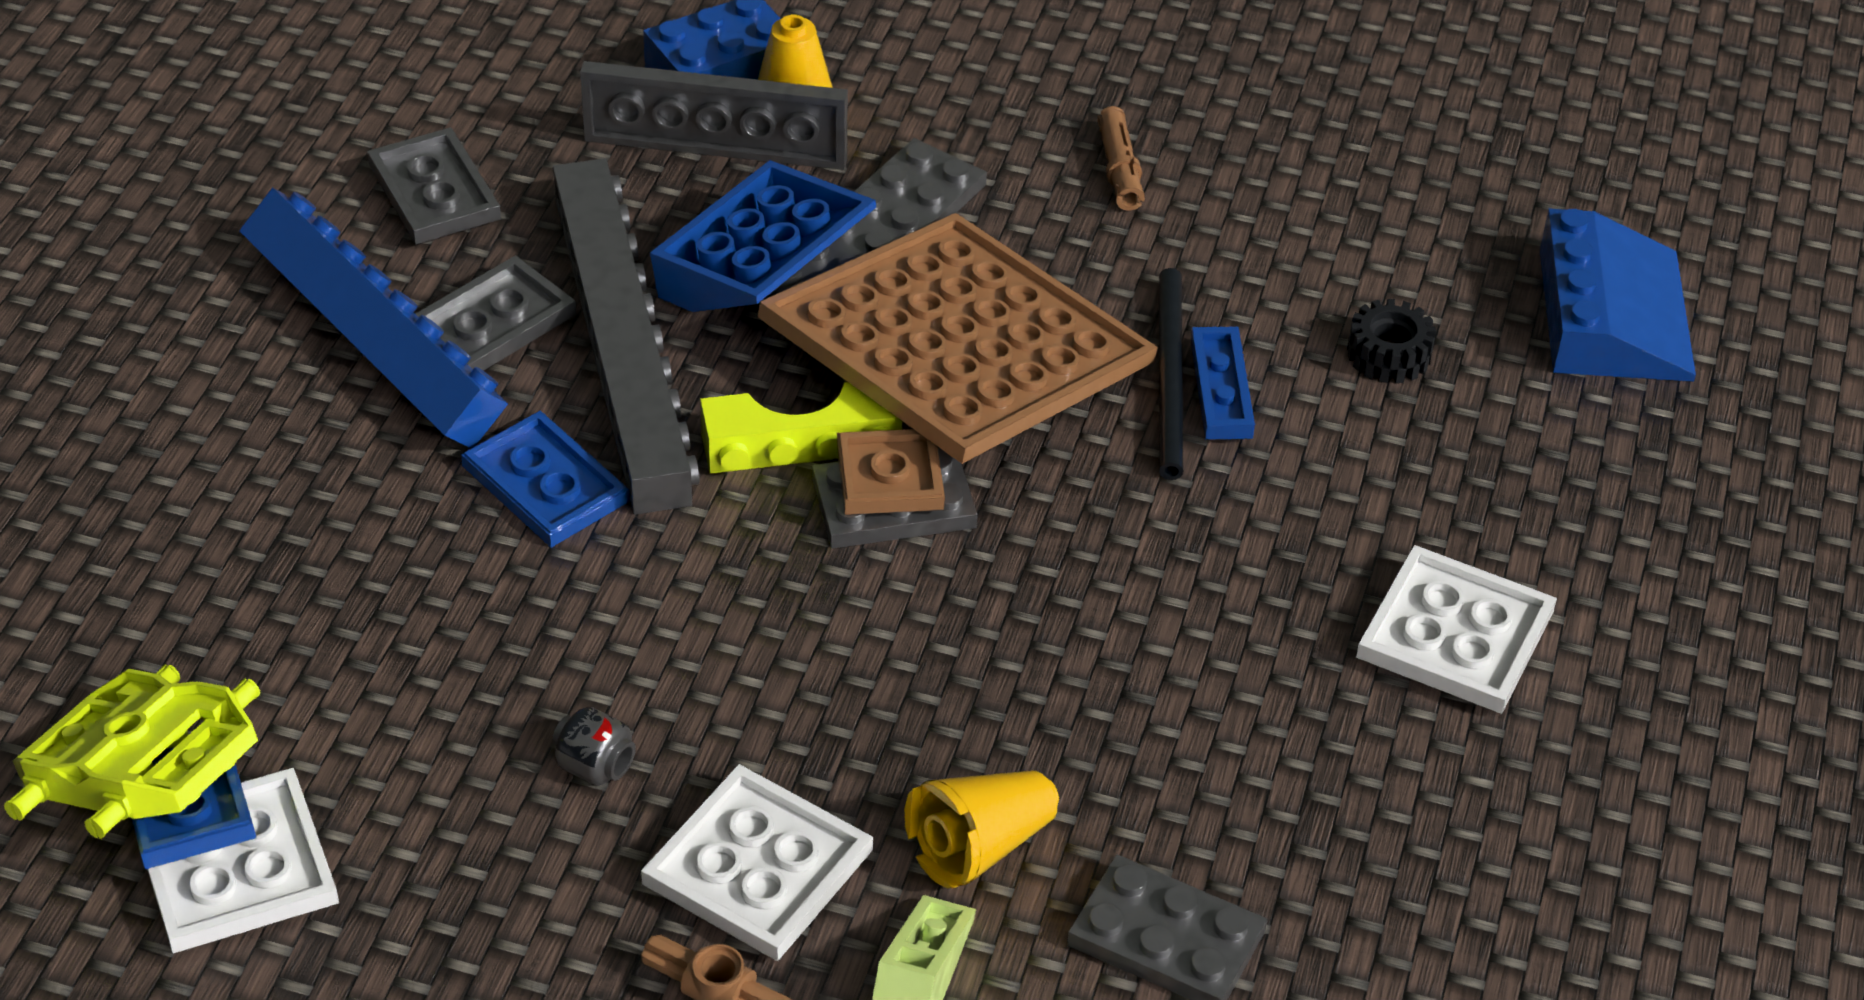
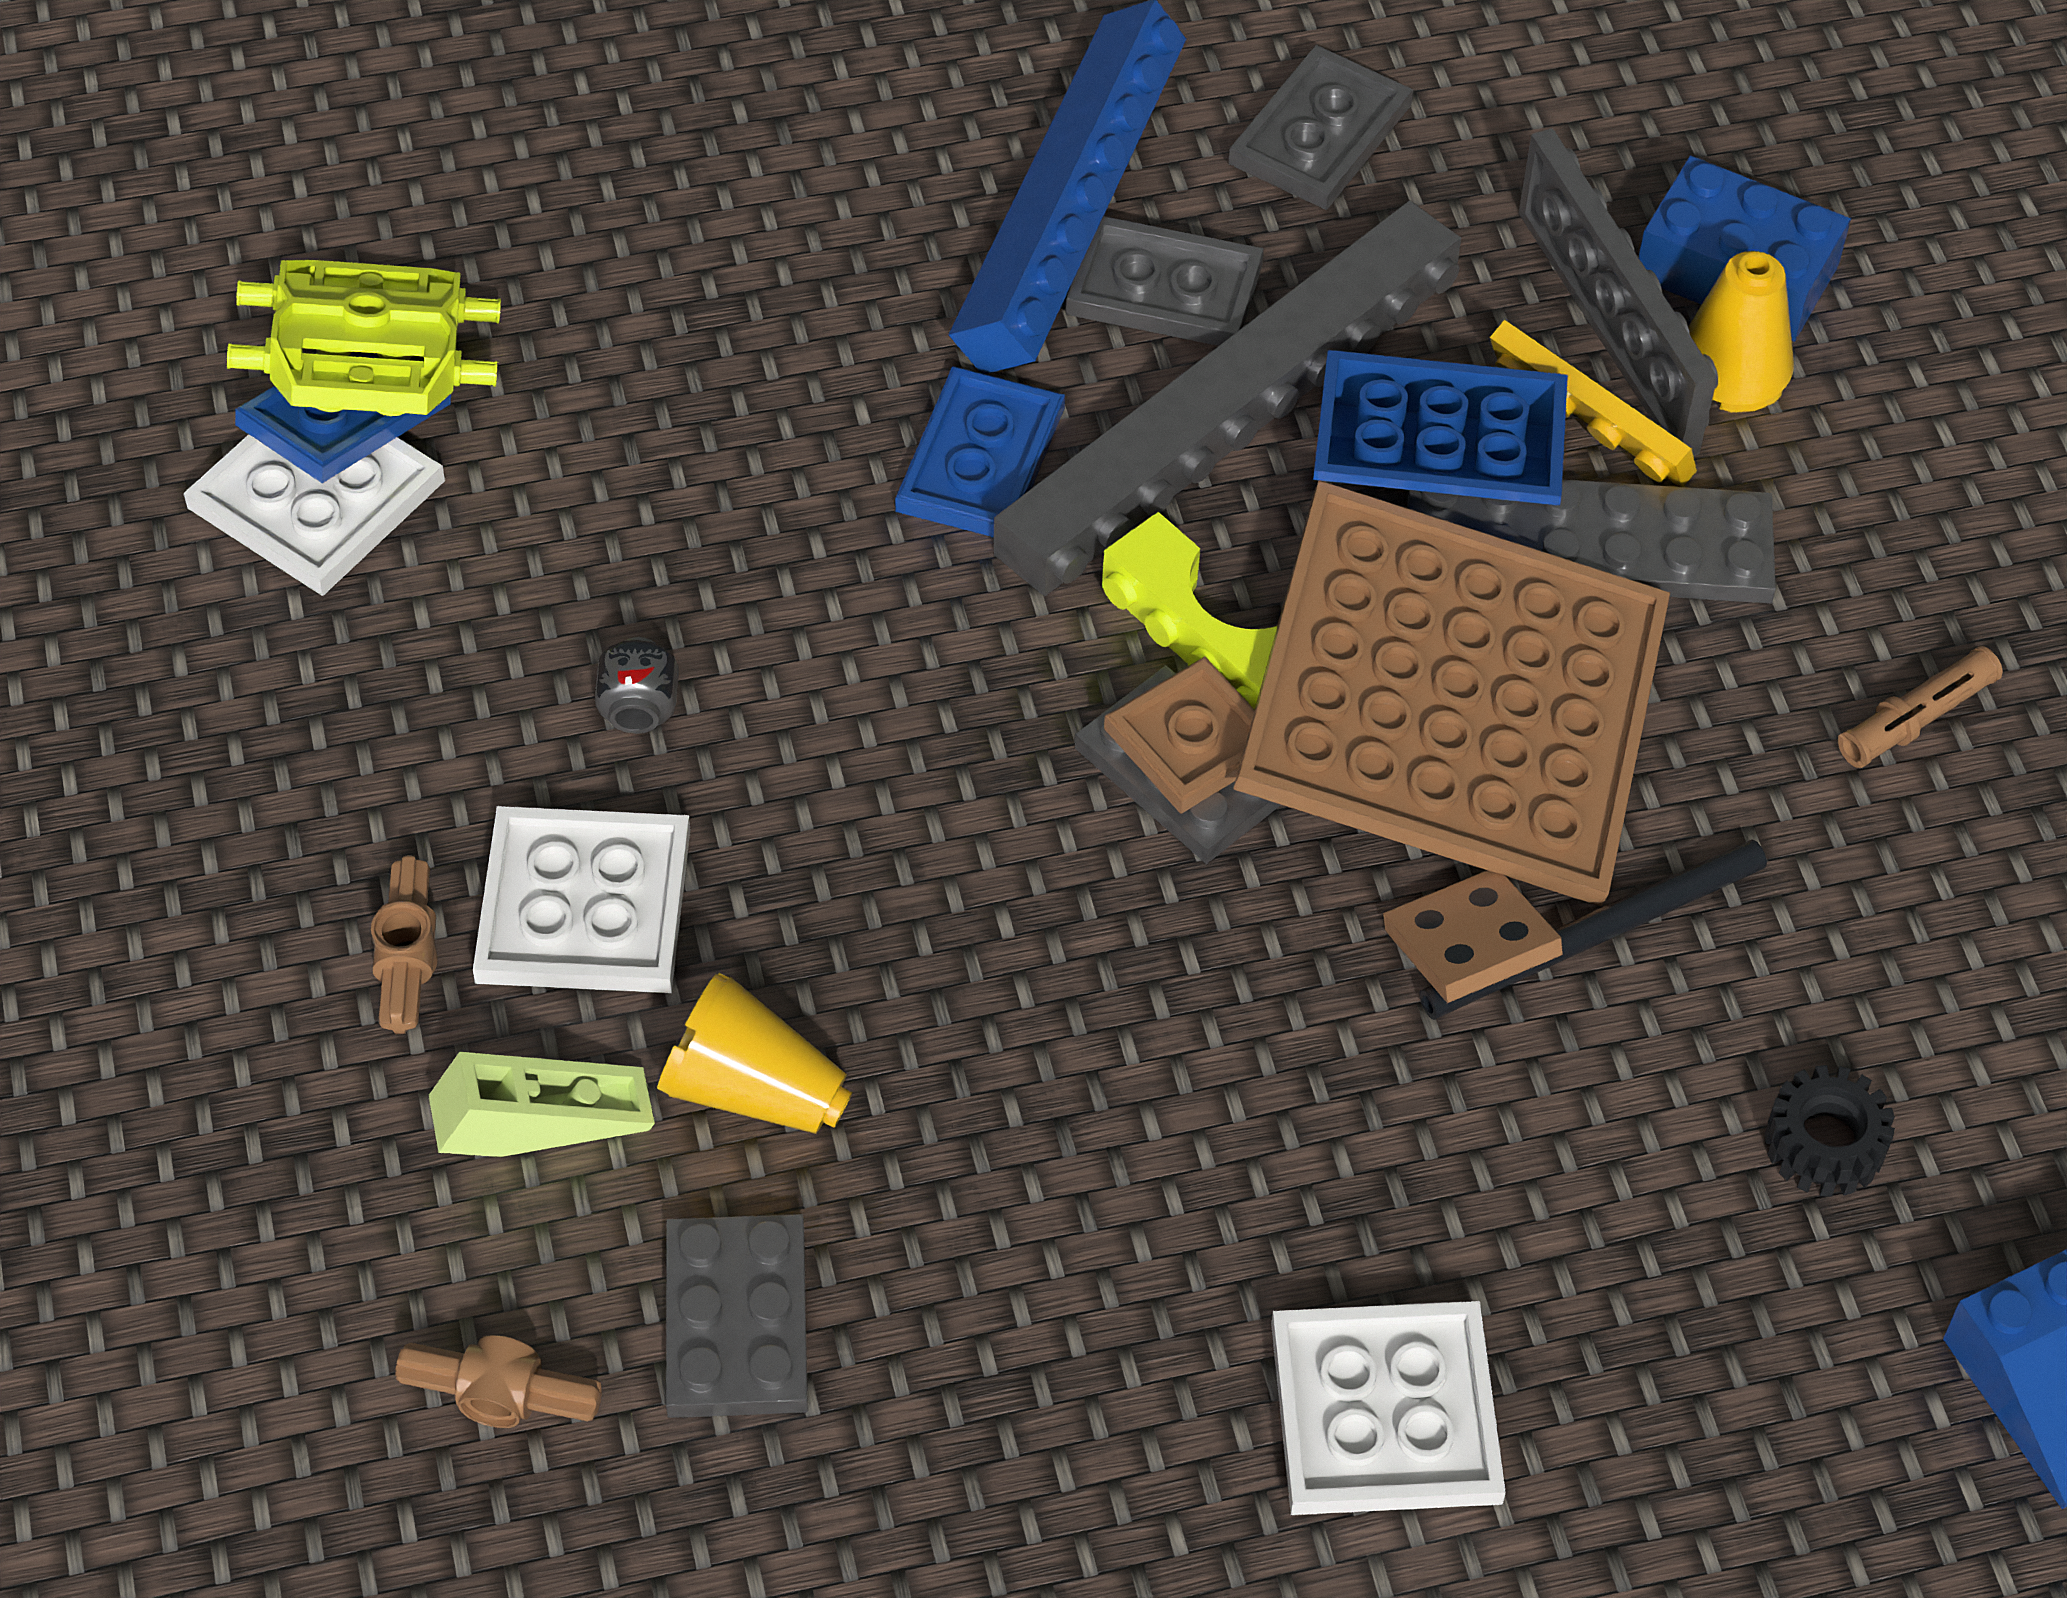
camera: 60 degrees right, 10 degrees up
blue plate [1190,327,1255,440] -> none
none -> medium nougat tile [1383,870,1563,1003]
none -> yellow plate [1490,320,1697,487]

